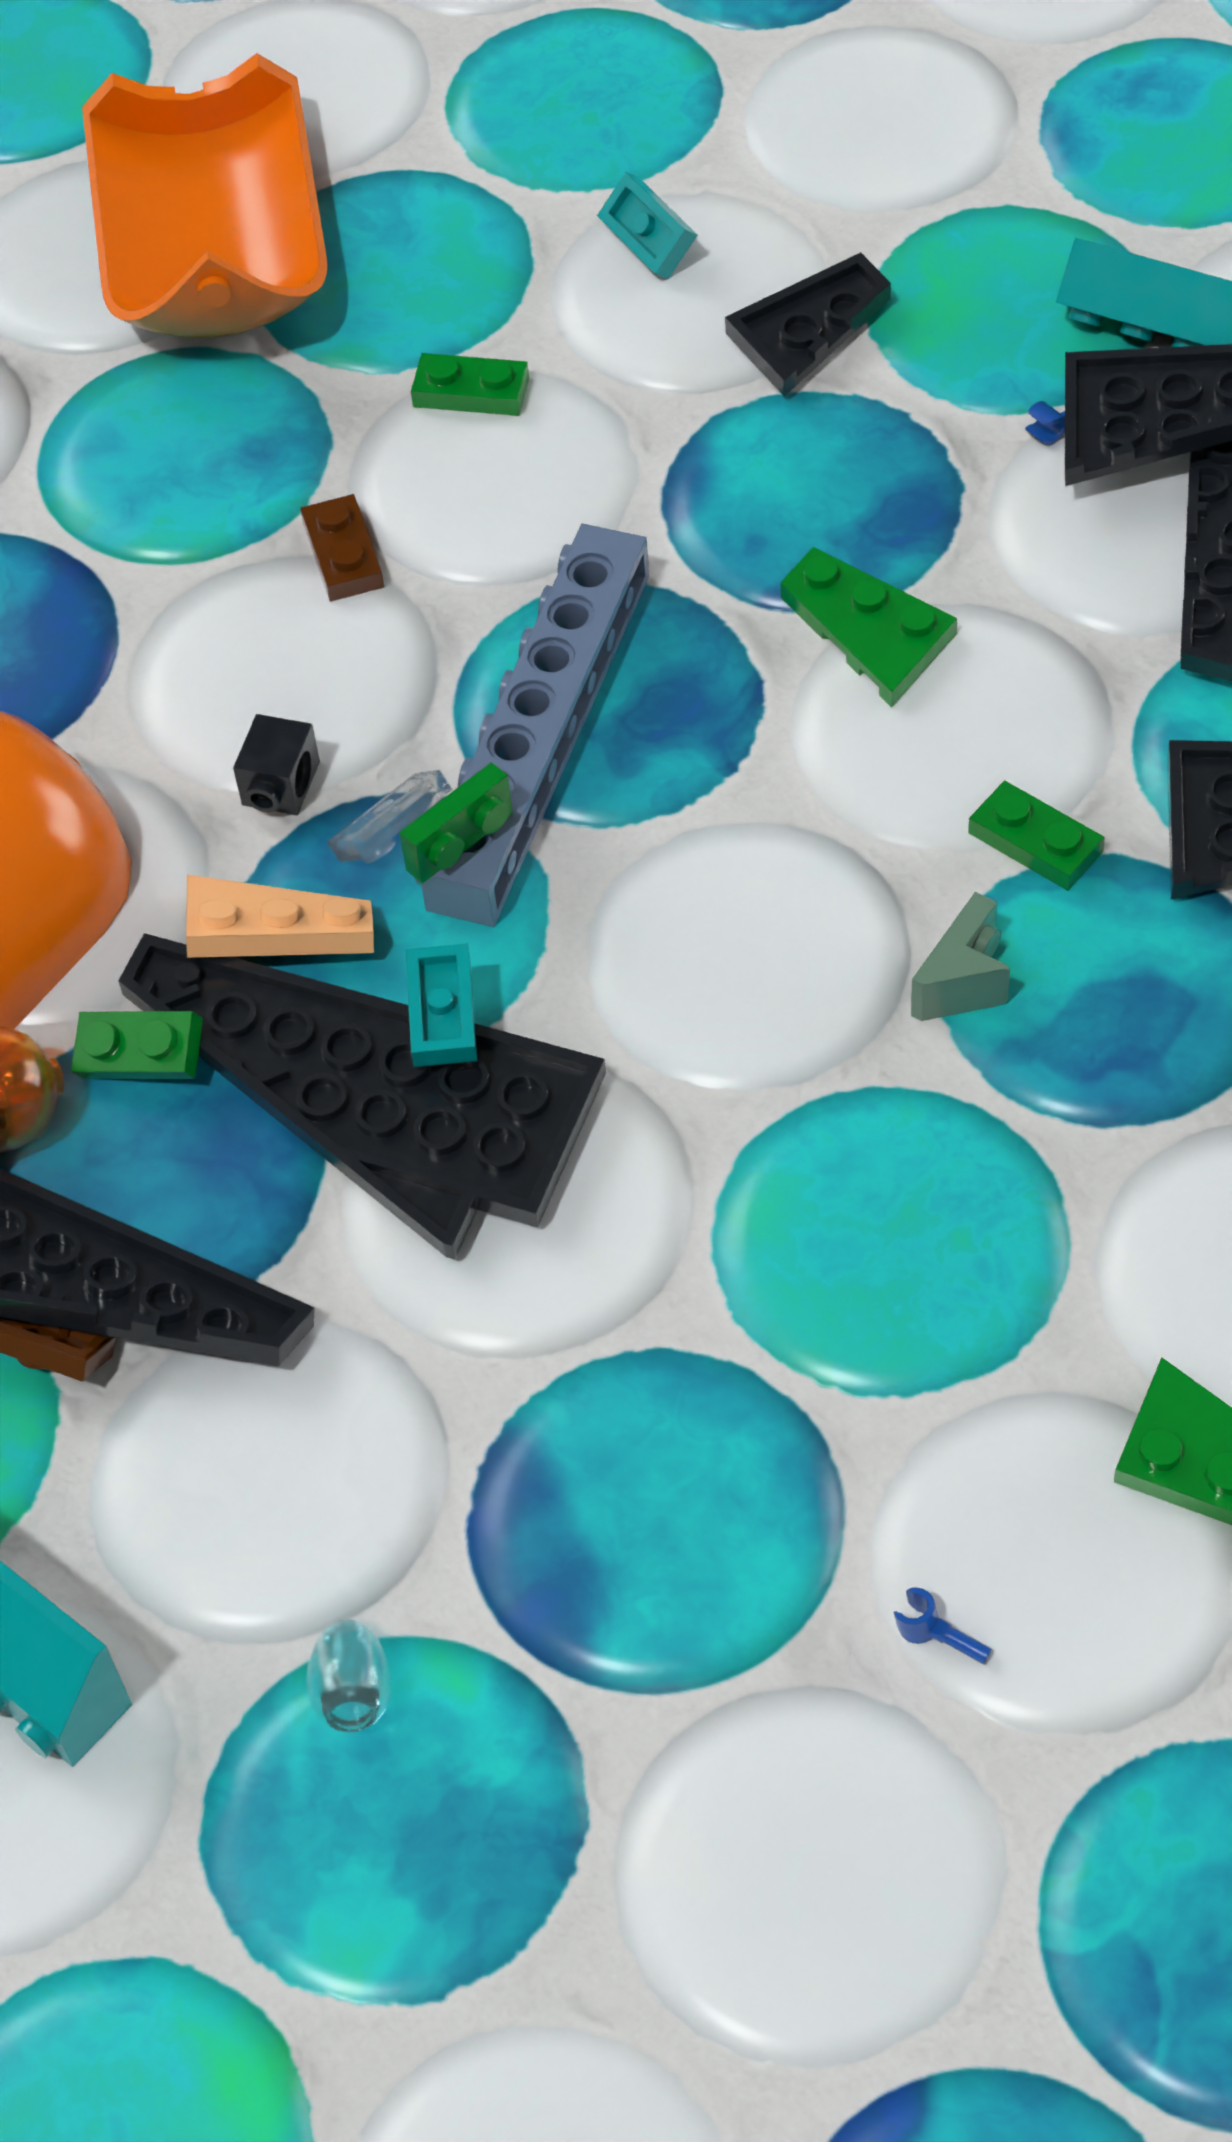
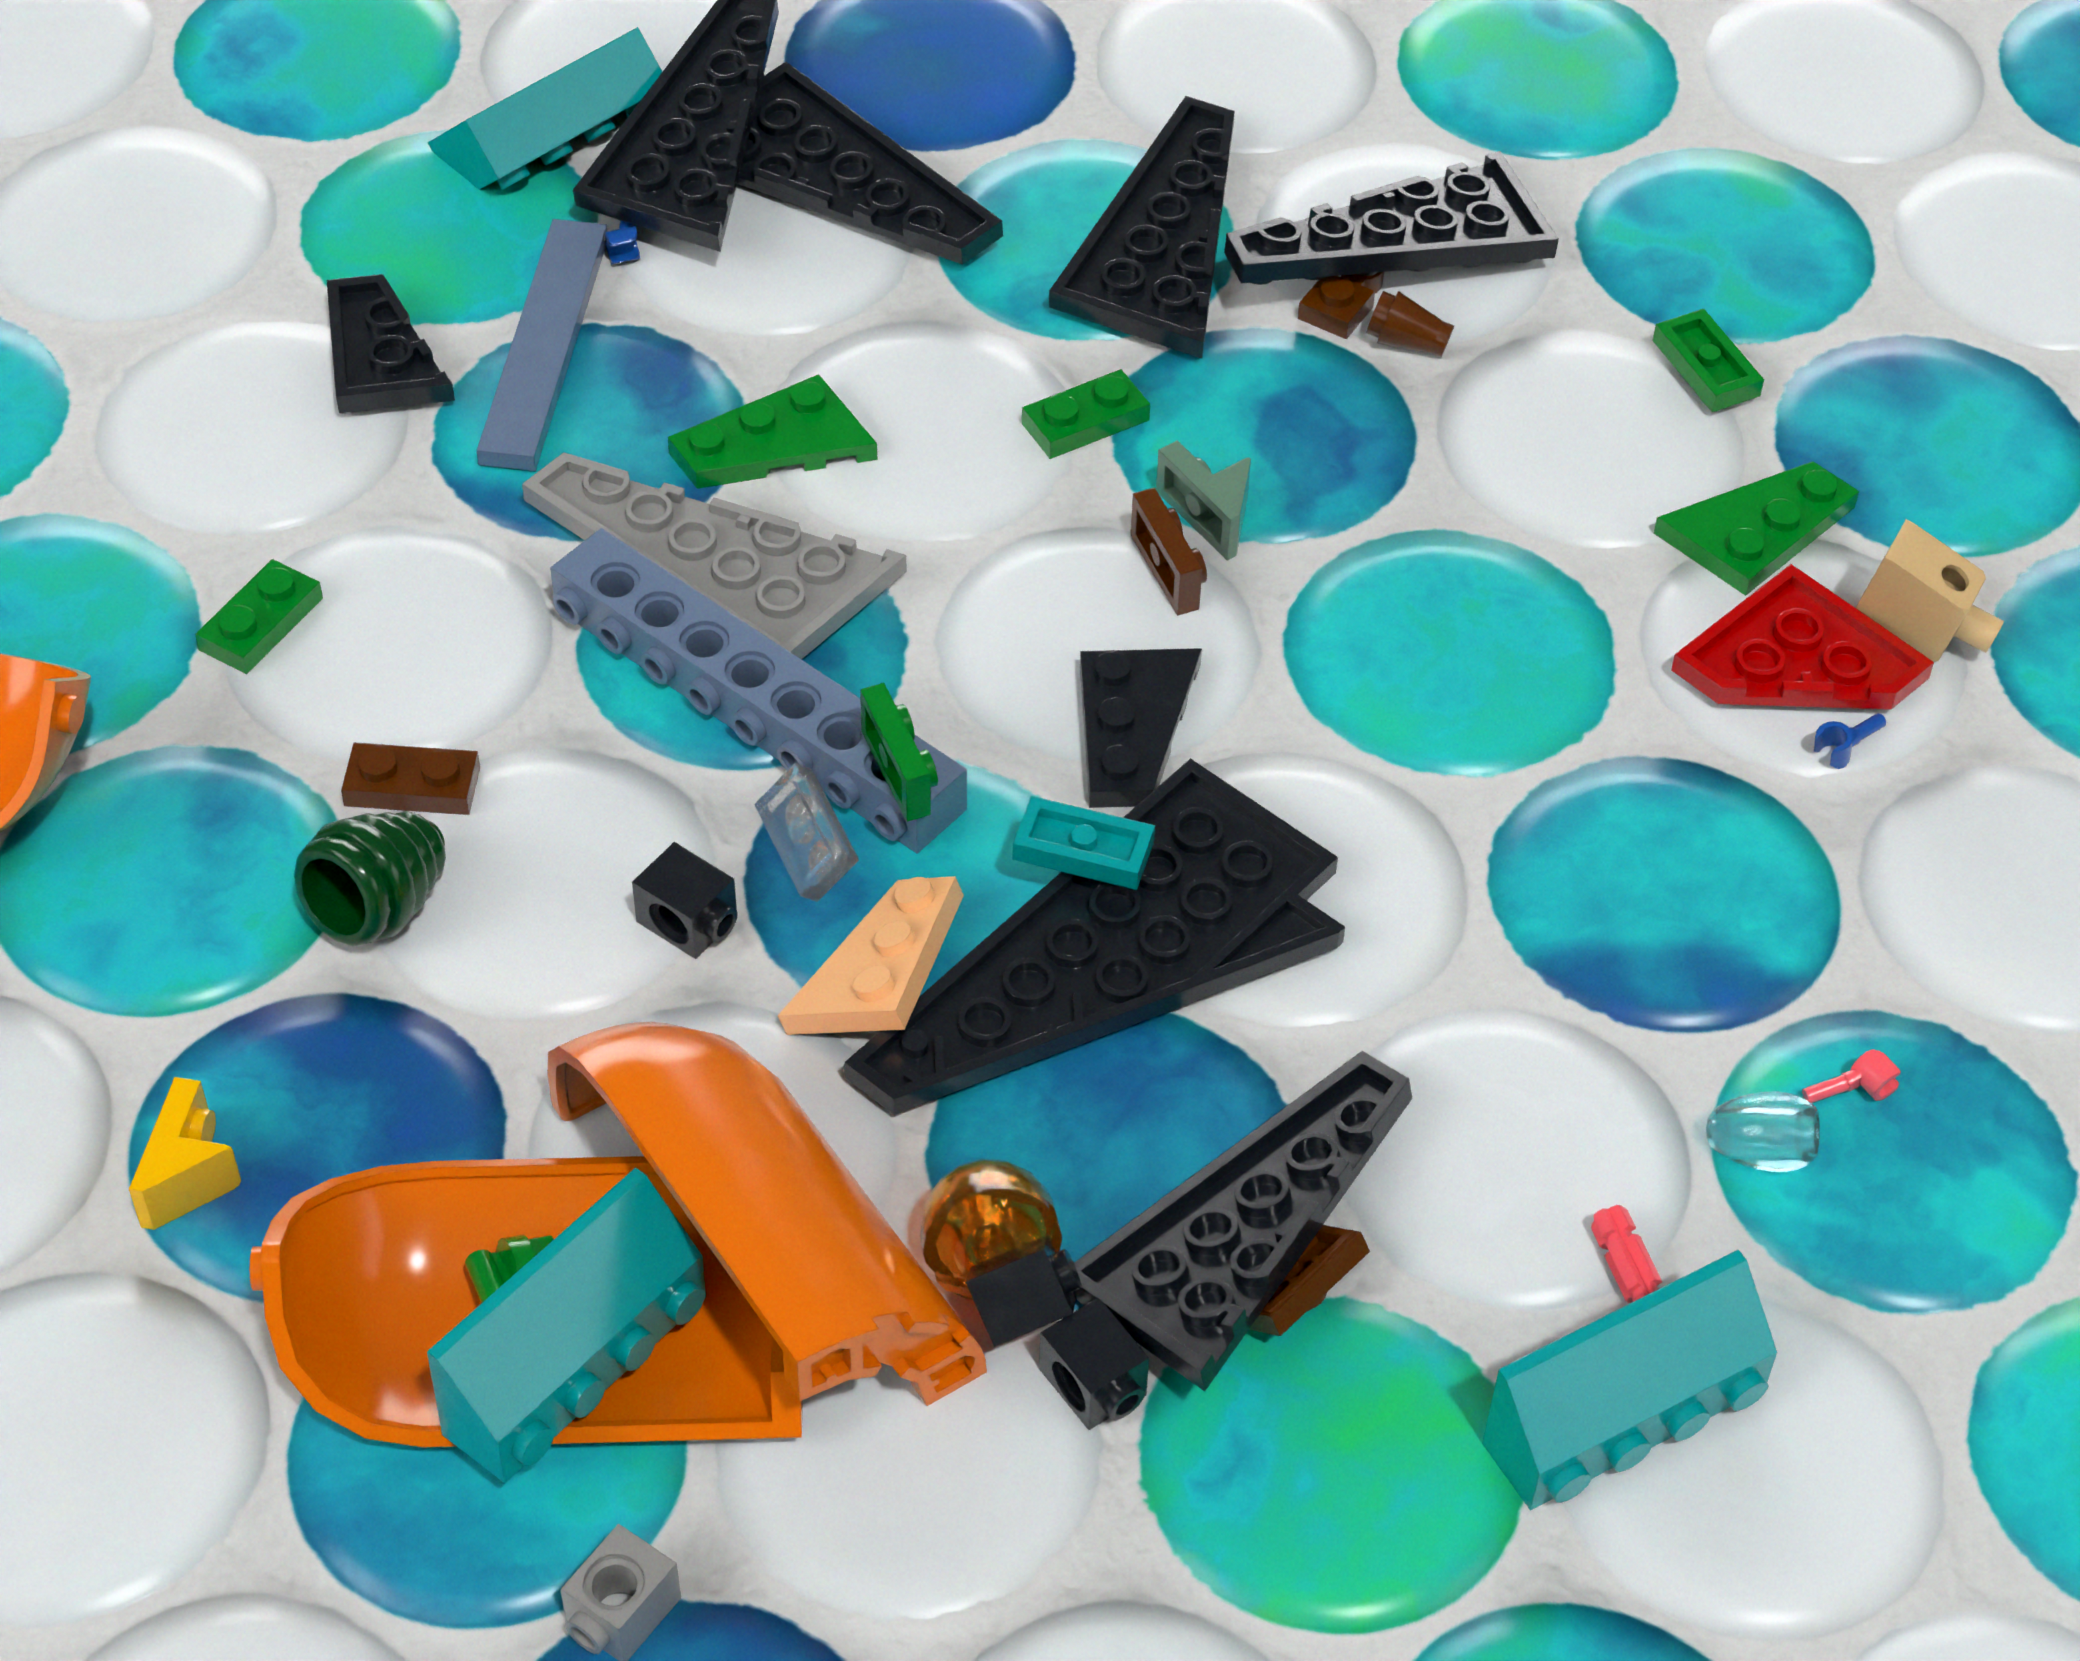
camera: 75 degrees left, 5 degrees down
green plate [71,1011,203,1079] -> none
teal plate [597,172,698,279] -> none
none -> dark green piece [294,811,446,946]
none -> sand blue tile [476,219,608,471]
none -> light grey wing [522,452,907,660]
none -> black wing [1080,648,1202,808]
none -> reddish brown plate [1131,487,1207,616]
none -> coral axle [1591,1205,1662,1303]
none -> red plate [1671,564,1934,710]
none -> coral hand [1802,1049,1901,1104]
none -> tan torso [1856,519,2004,662]

